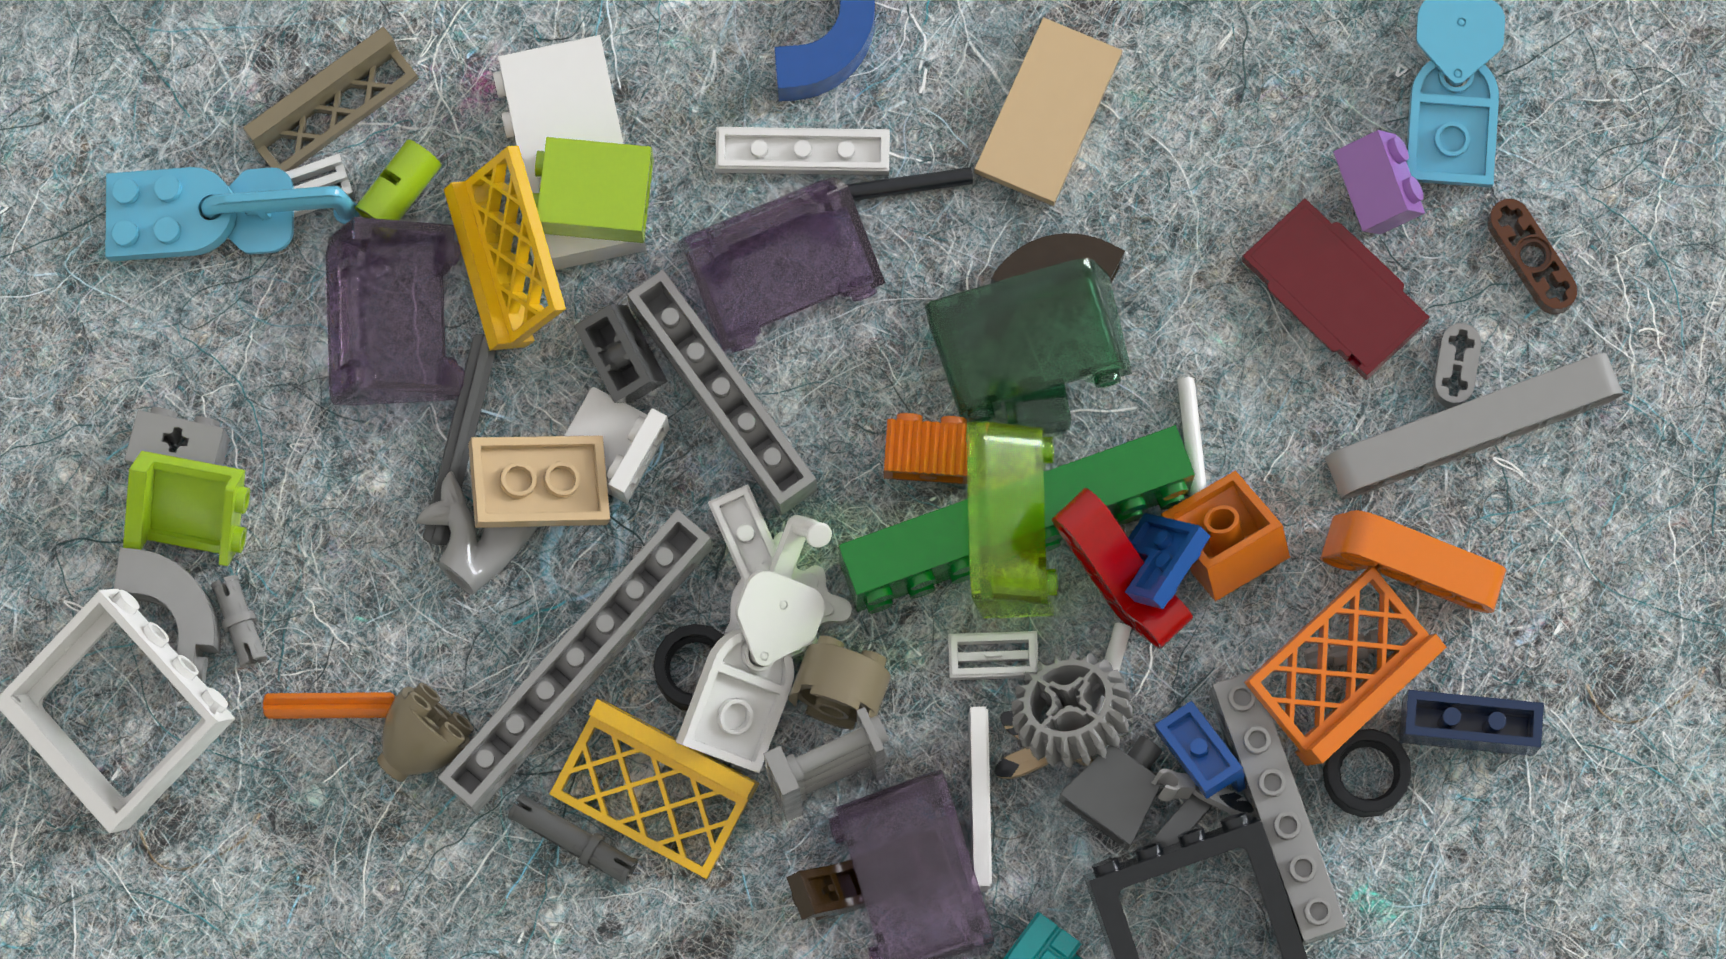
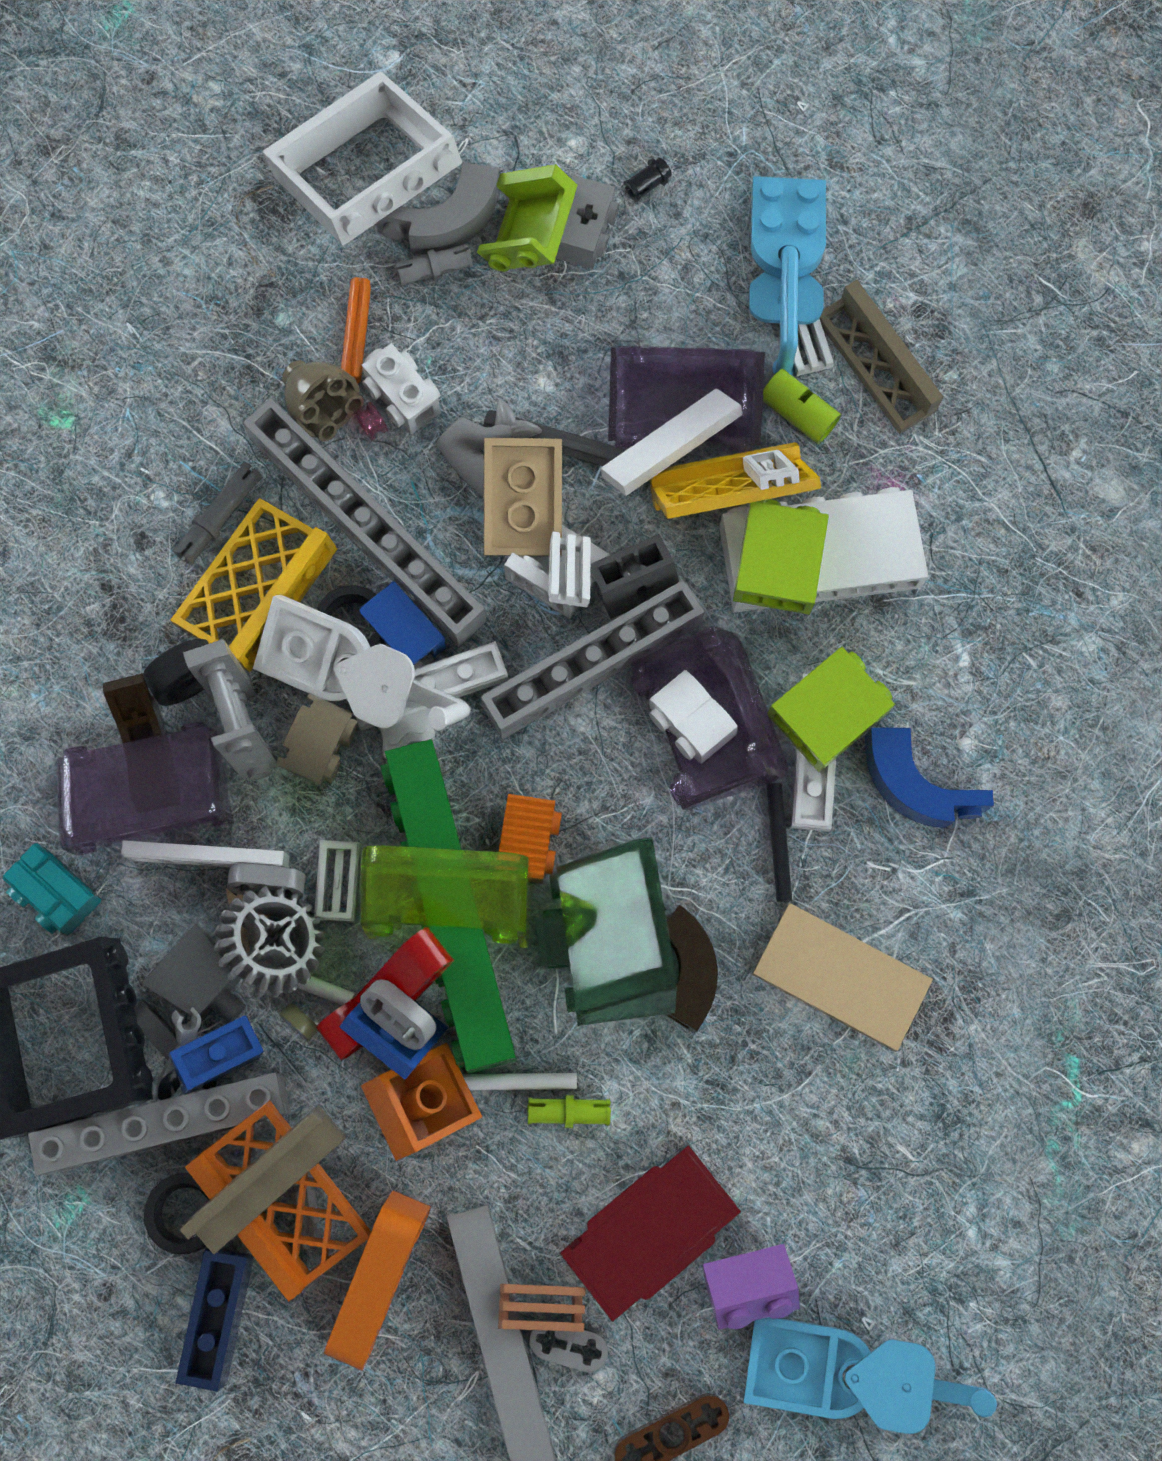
camera: 90 degrees right, 0 degrees up
none -> black tyre [143,638,209,706]
none -> dark tan fence [180,1105,346,1254]
none -> light grey beam [227,863,306,900]
none -> olive tile [279,1003,318,1042]
none -> clear pink bush [354,402,388,441]
none -> blue panel [359,581,446,665]
none -> light grey beam [360,979,436,1050]
none -> white brick [362,343,441,434]
none -> nougat tile [498,1284,586,1332]
none -> lime pin [527,1095,611,1128]
none -> white tile [548,532,591,607]
none -> white tile [600,388,743,496]
none -> black pin [623,157,672,202]
none -> white brick [649,670,738,764]
none -> white tile [743,450,800,490]
none -> lime brick [767,646,895,773]

